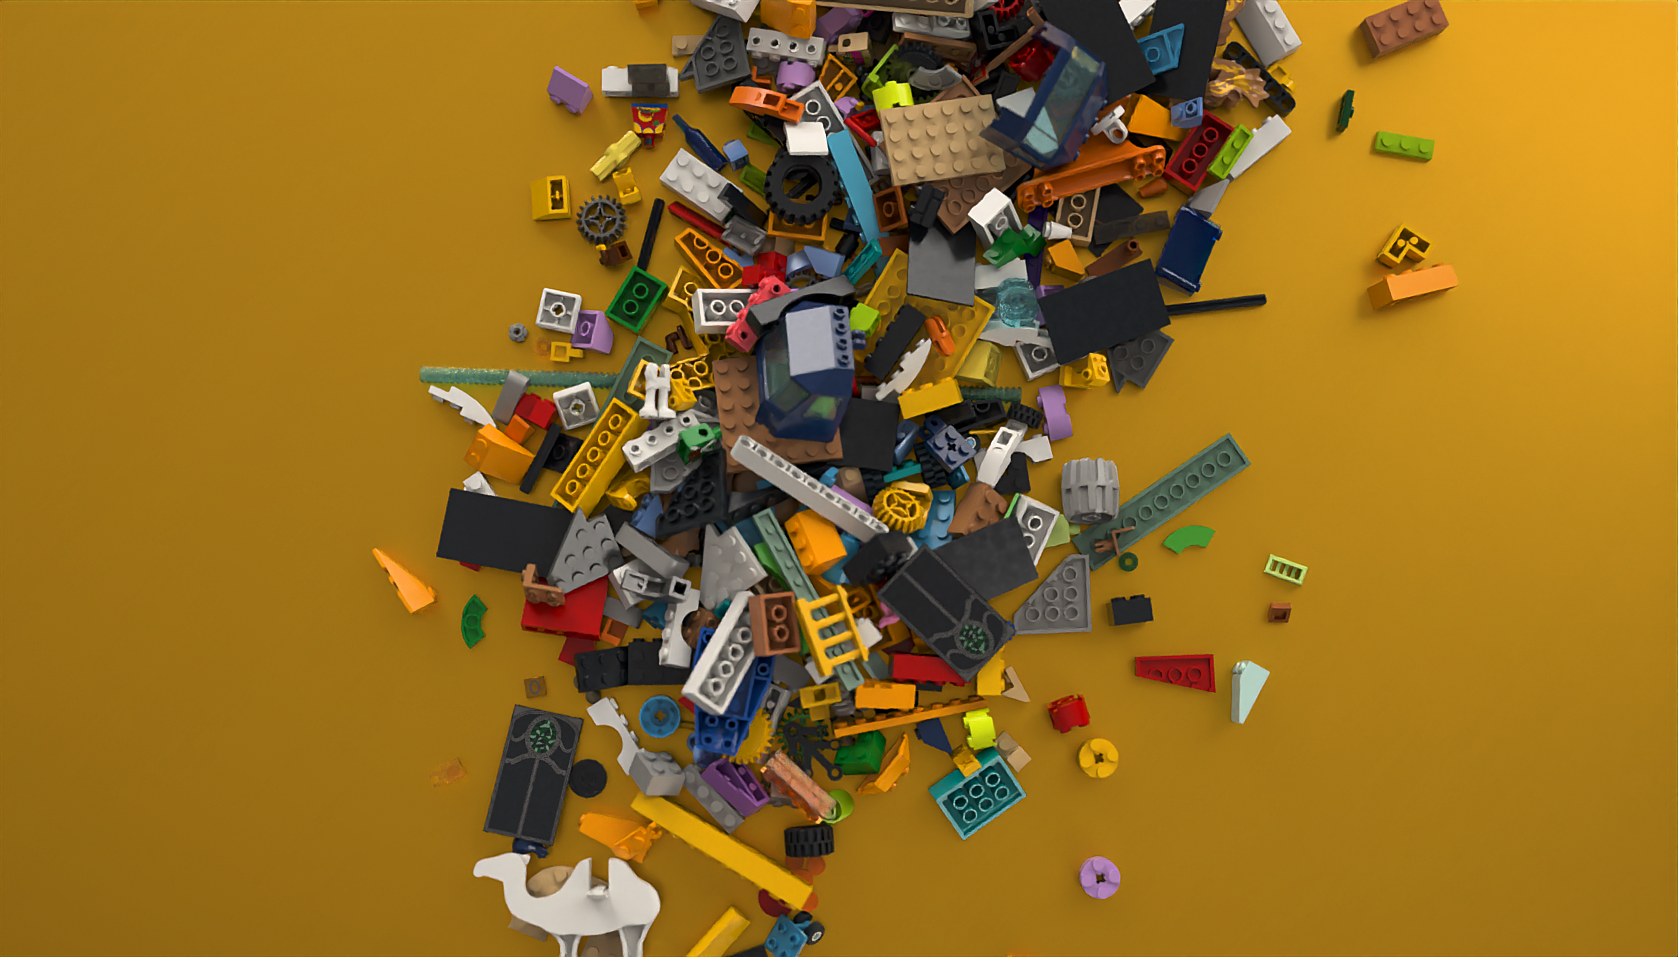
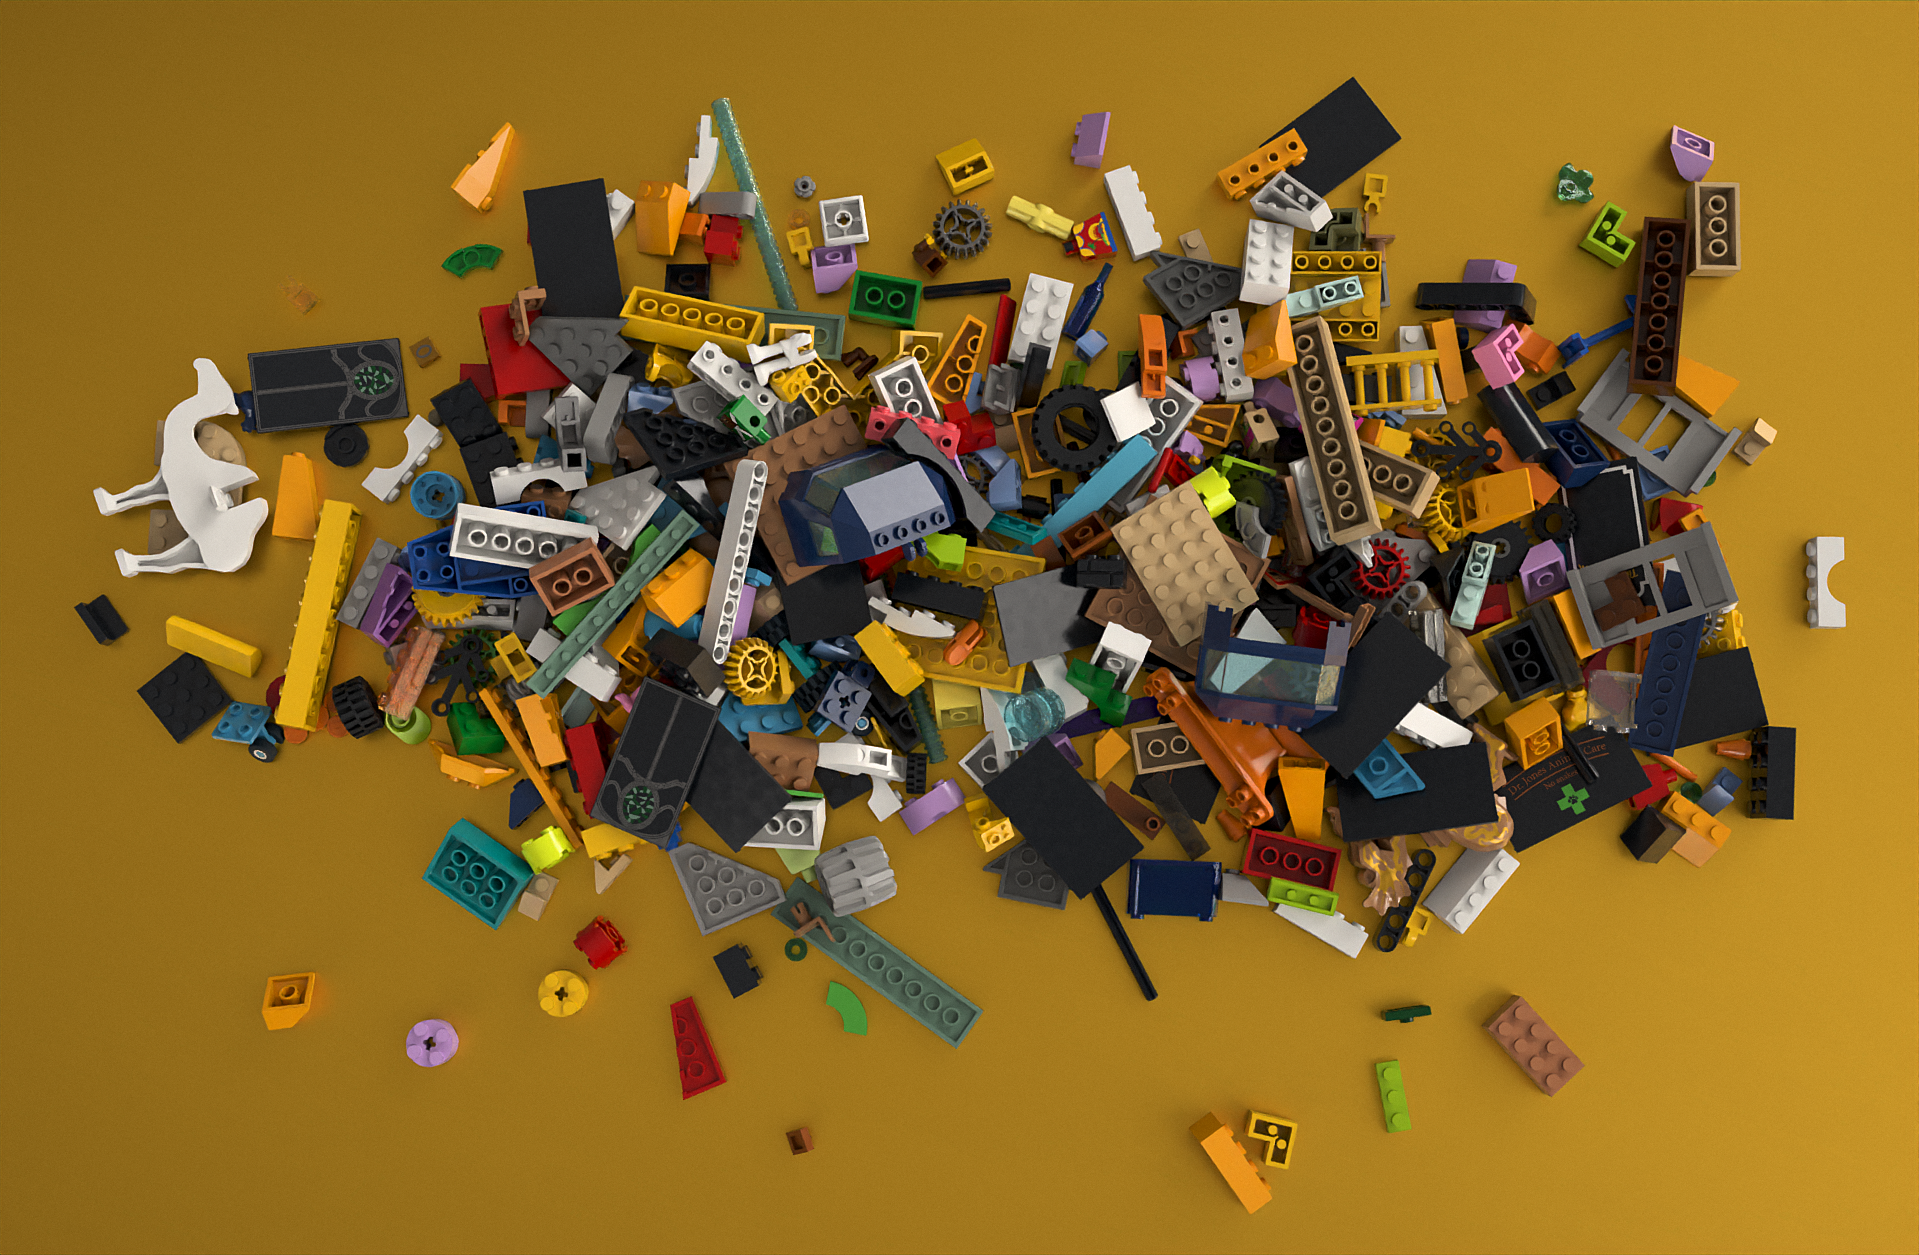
camera: 65 degrees right, 0 degrees up
black axle [519,423,562,494] -> none
white brick [553,382,600,431] -> none
light orange plate [611,822,662,862] -> none
yellow brick [612,167,642,206] -> none
clear smoke panel [627,64,671,97] -> none
light grey brick [628,752,686,795] -> none
yellow fence [792,585,869,678] -> none
yellow slope [948,743,982,778] -> none
white cone [1042,220,1072,240] -> none
white tile [1090,105,1128,144] -> none
medium blue slope [1171,97,1203,129] -> none
light aqua slope [1231,661,1270,724] -> none
yellowish green slope [1264,554,1308,586] -> none

